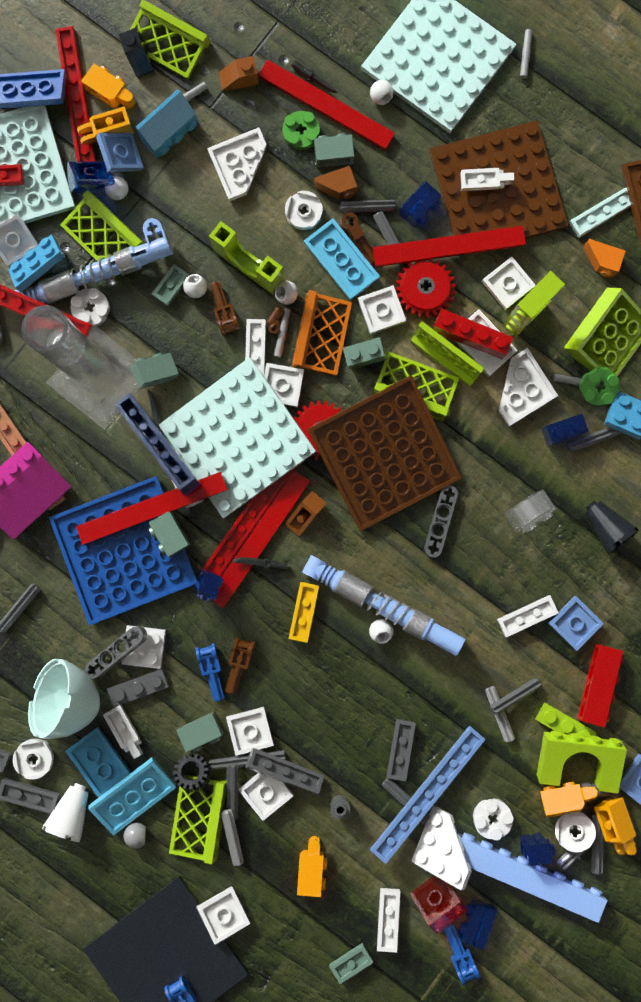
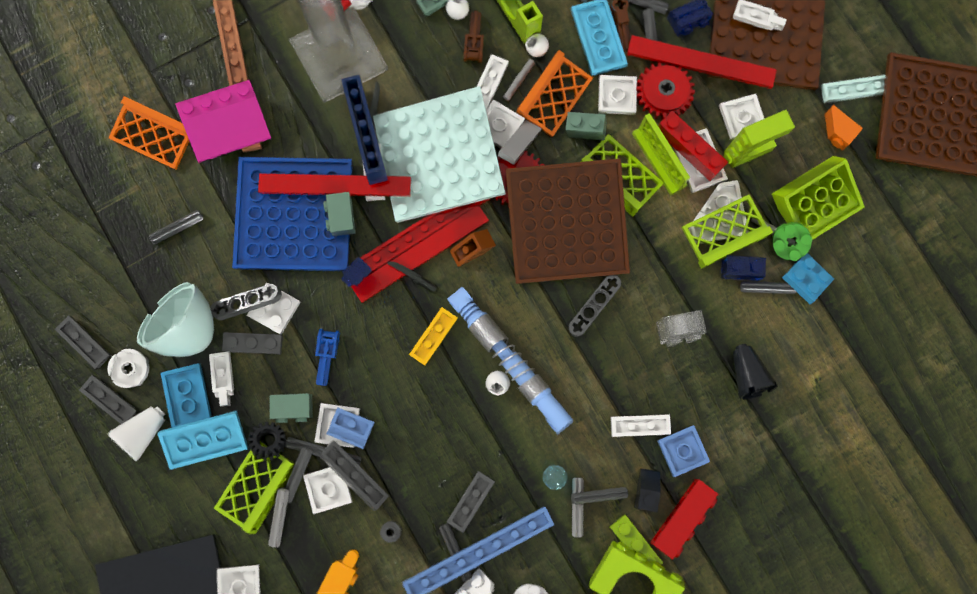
camera: 20 degrees right, 5 degrees down
light grey piece [123,823,146,849] -> none
sand green brick [131,353,179,390] -> none
reddish brown connector [225,636,255,694] -> none
reddish brown arm [267,306,285,335] -> none
none -> medium blue plate [326,407,375,449]
none -> light grey tile [498,120,542,164]
none -> clear light blue piece [543,465,568,490]
none -> black slope [634,468,661,513]
none -> lime fence [682,194,773,269]

